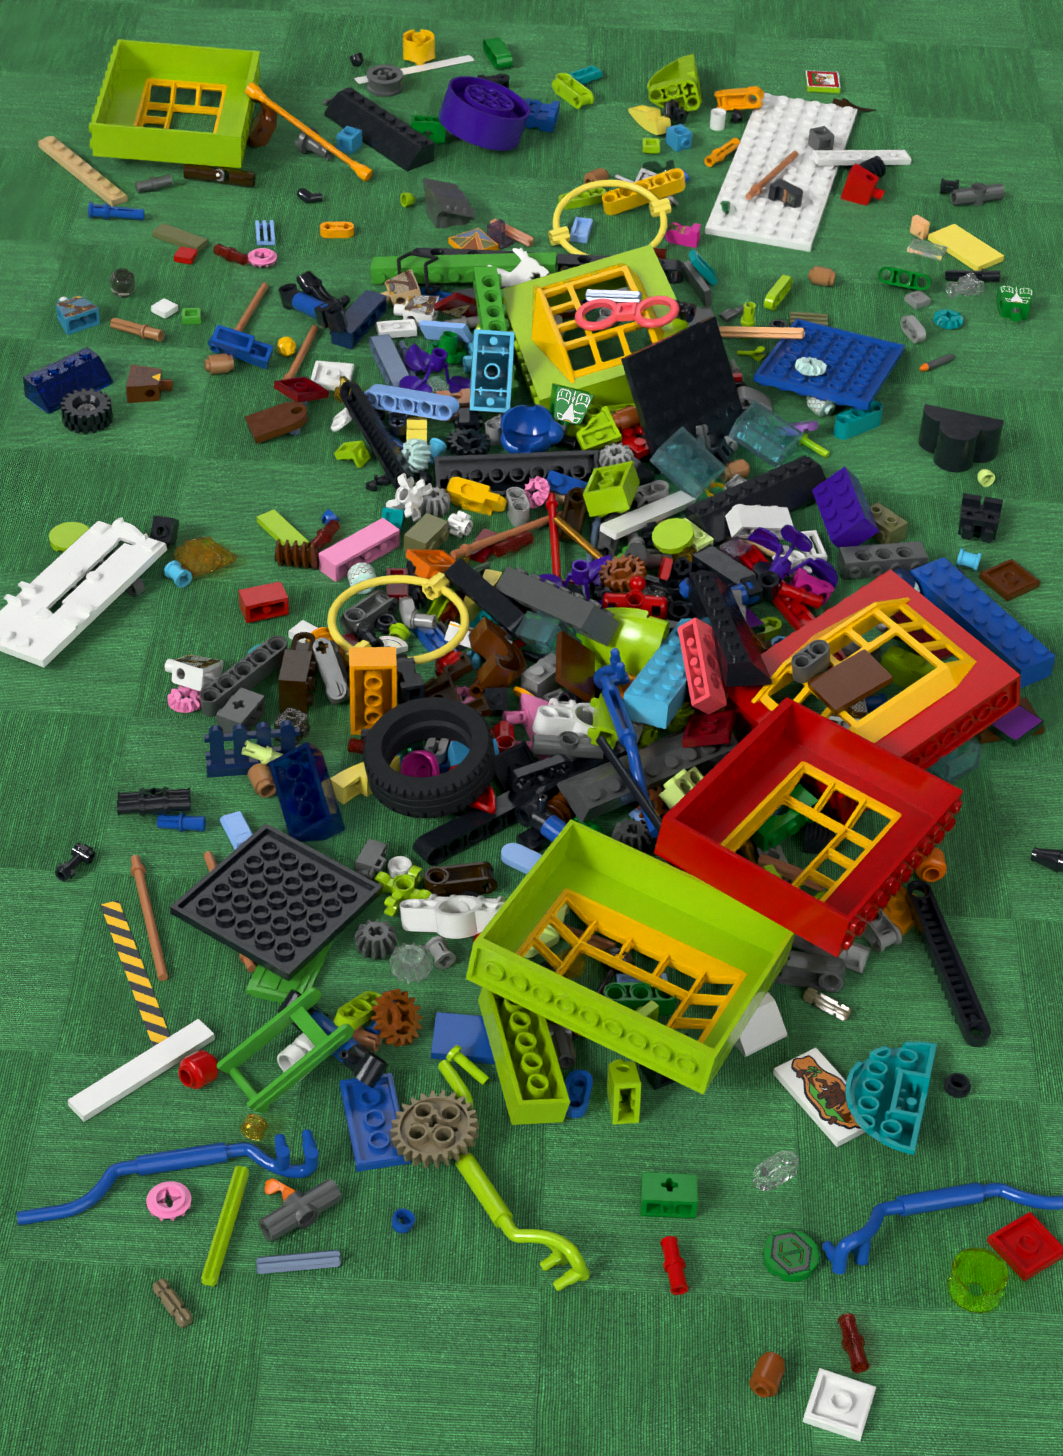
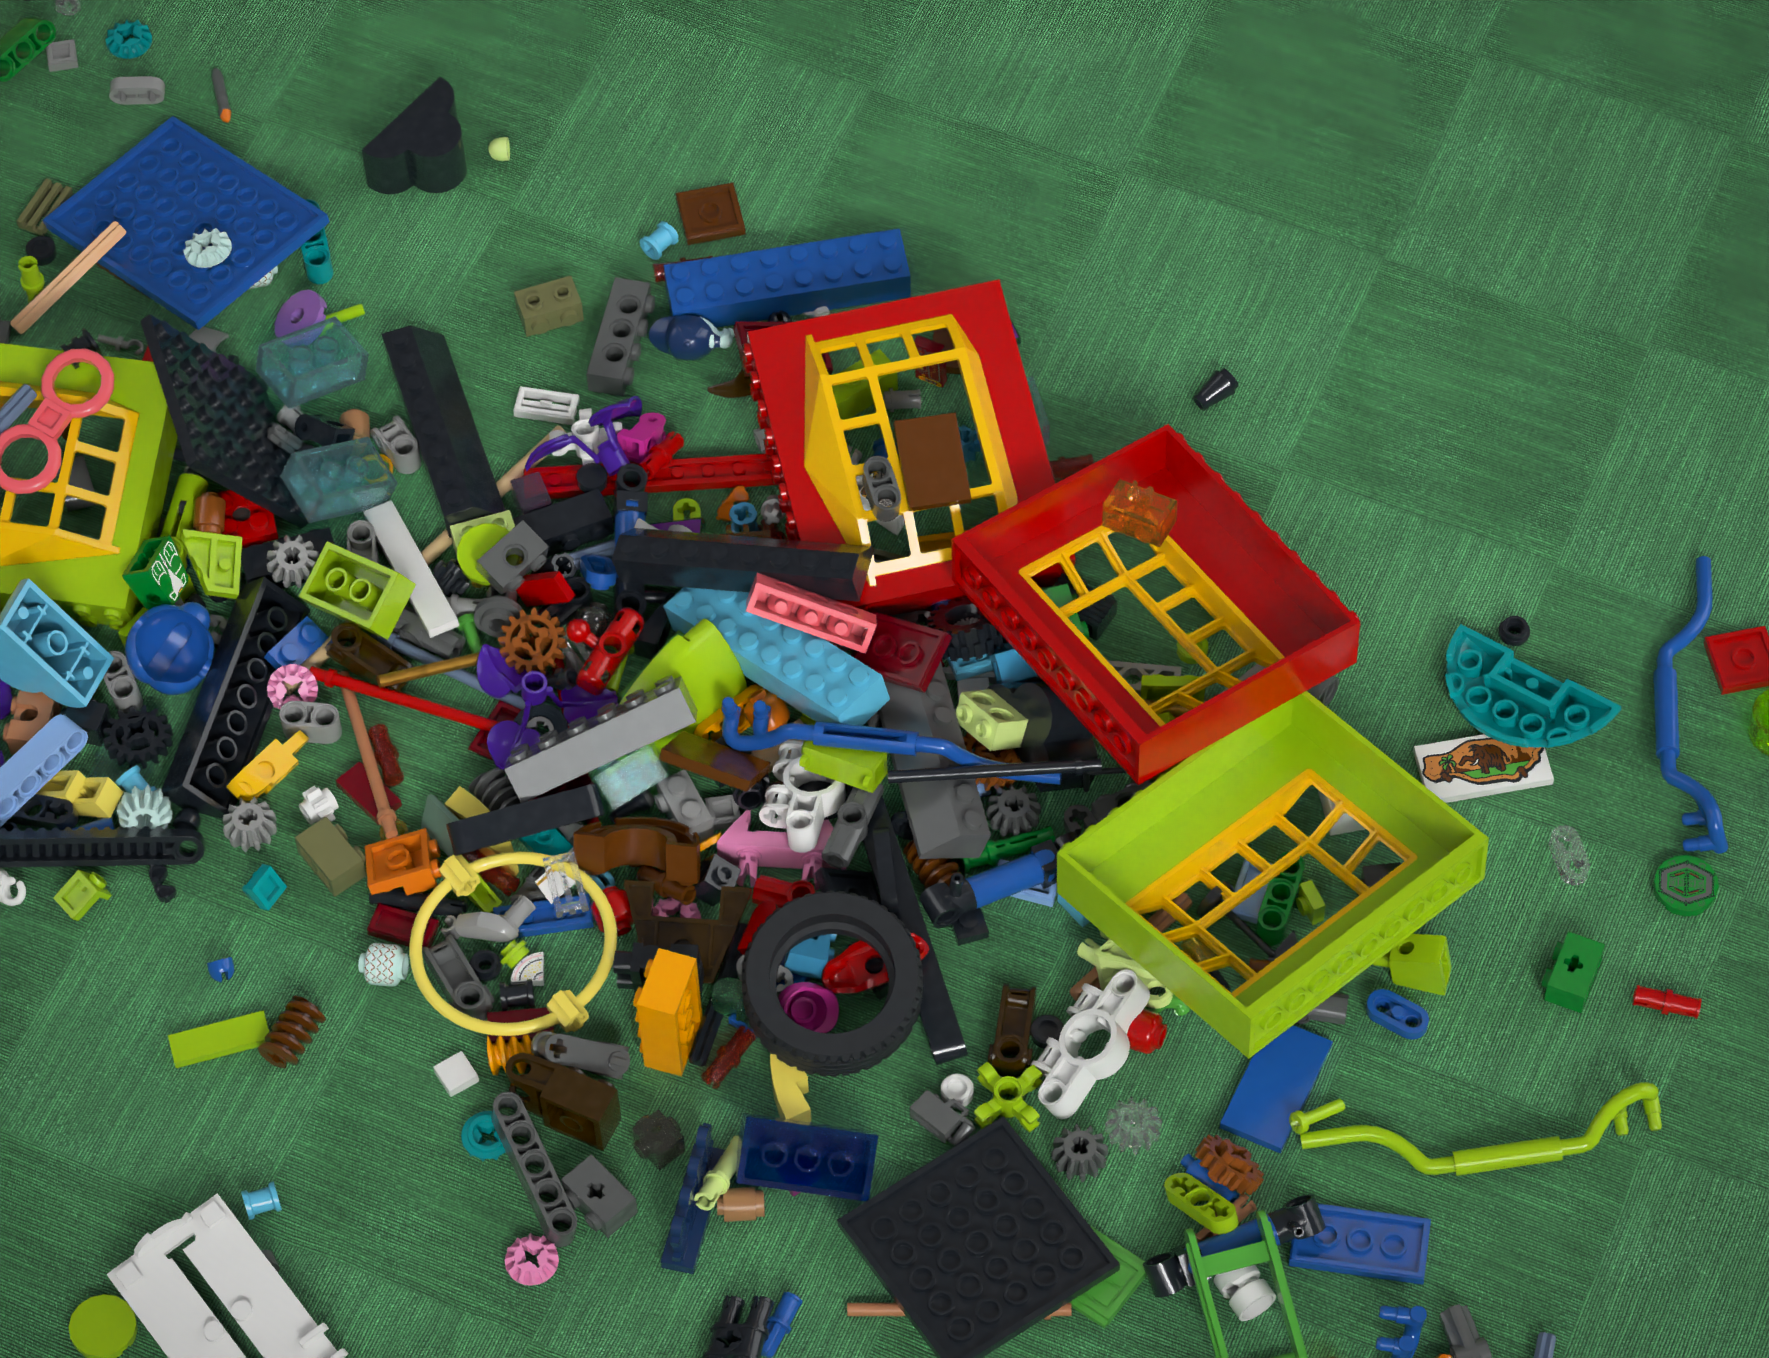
camera: 65 degrees left, 15 degrees up
black brick [150,515,179,549] -> none
white torso [165,655,223,691] -> none
clear yellow slope [174,536,238,577] -> none
light blue tile [219,811,253,850] -> none
red brick [238,581,289,623] -> none
clear red axle [308,519,340,549] -> none
bright pink brick [319,518,400,582] -> none
white pin [386,473,433,522] -> none
dark tan gear [390,1090,479,1169] -> none
blue hinge [391,1209,415,1234] -> none
light grey bush [425,936,456,970] -> none
lime brick [478,987,570,1125] -> none
light blue tile [501,843,542,874] -> none
white brick [725,504,793,540] -> none
lime hand [737,346,765,361] -> none
nougat axle [757,854,825,892] -> none
dark tan axle [803,987,852,1021] -> none
dark purple brick [812,466,879,549] -> none
black gear [905,880,991,1047] -> none
black hips [958,493,1003,543] -> none
none -> dark grey brick [476,520,549,595]
none -> clear tile [542,851,589,918]
none -> clear orange brick [1102,479,1177,547]

